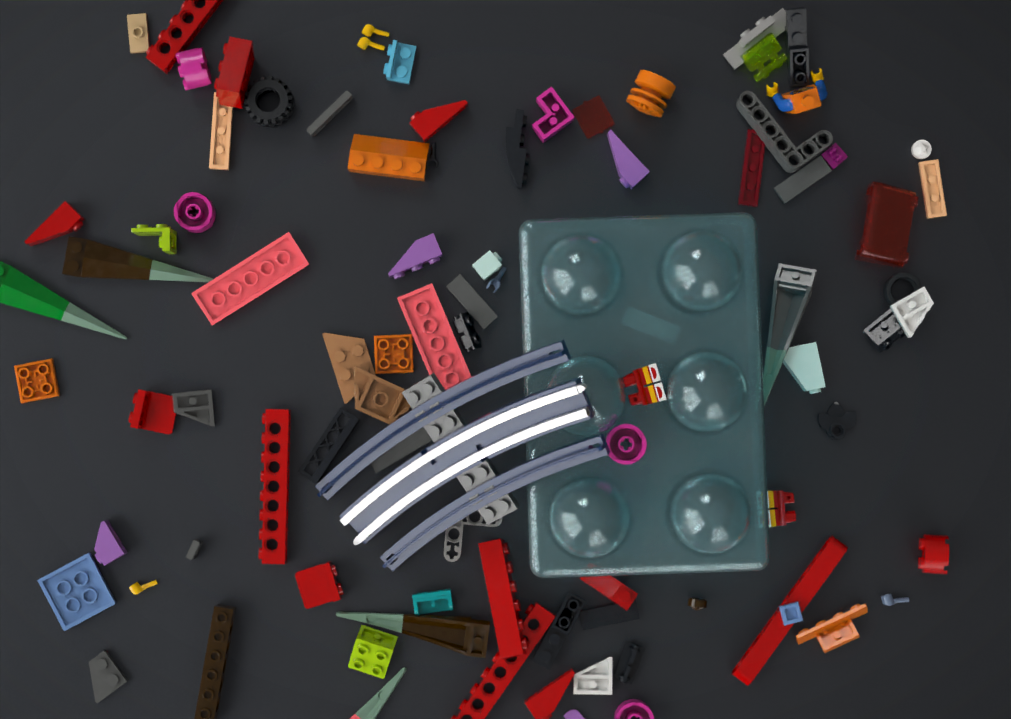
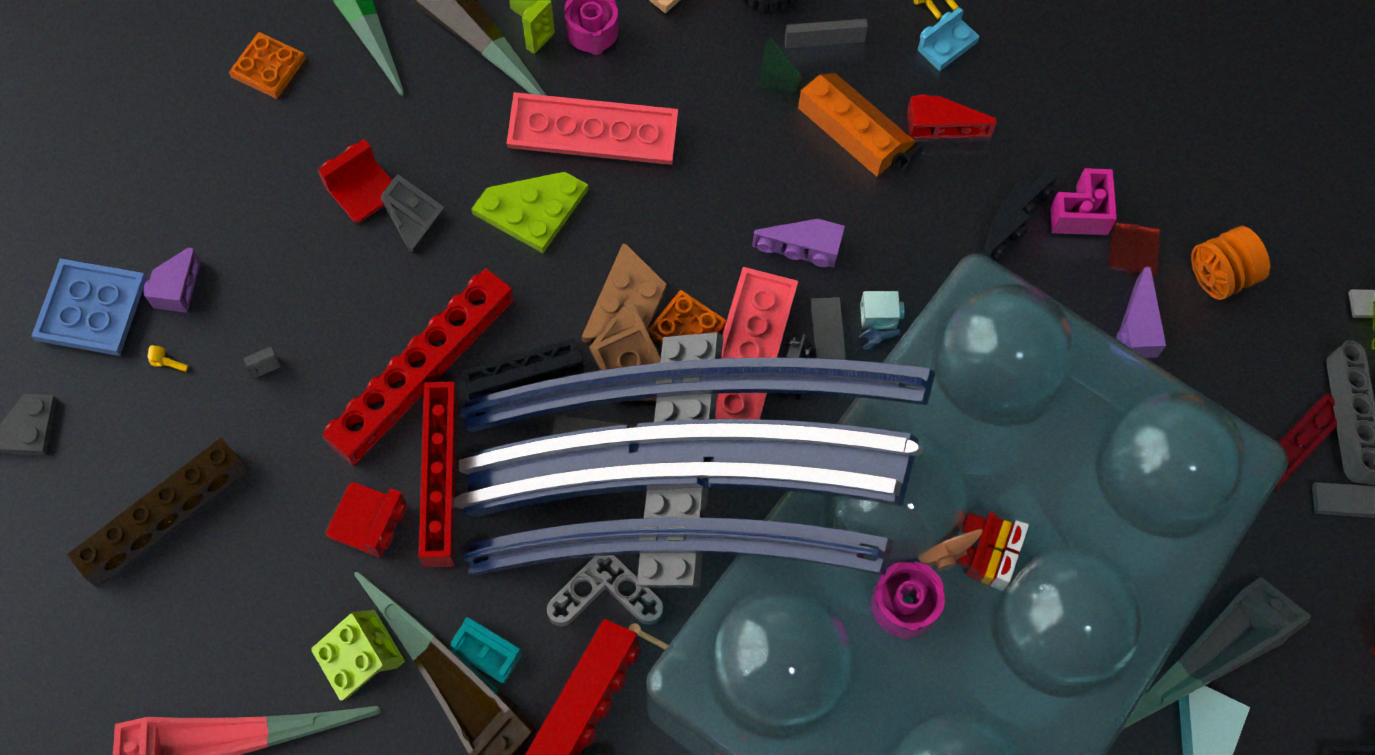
camera: 40 degrees right, 20 degrees down
none -> red brick [419,382,458,567]
none -> lime plate [471,172,588,253]
none -> light nougat hinge [629,623,687,661]
none -> clear green slope [758,38,802,94]
none -> nougat plate [917,529,983,571]

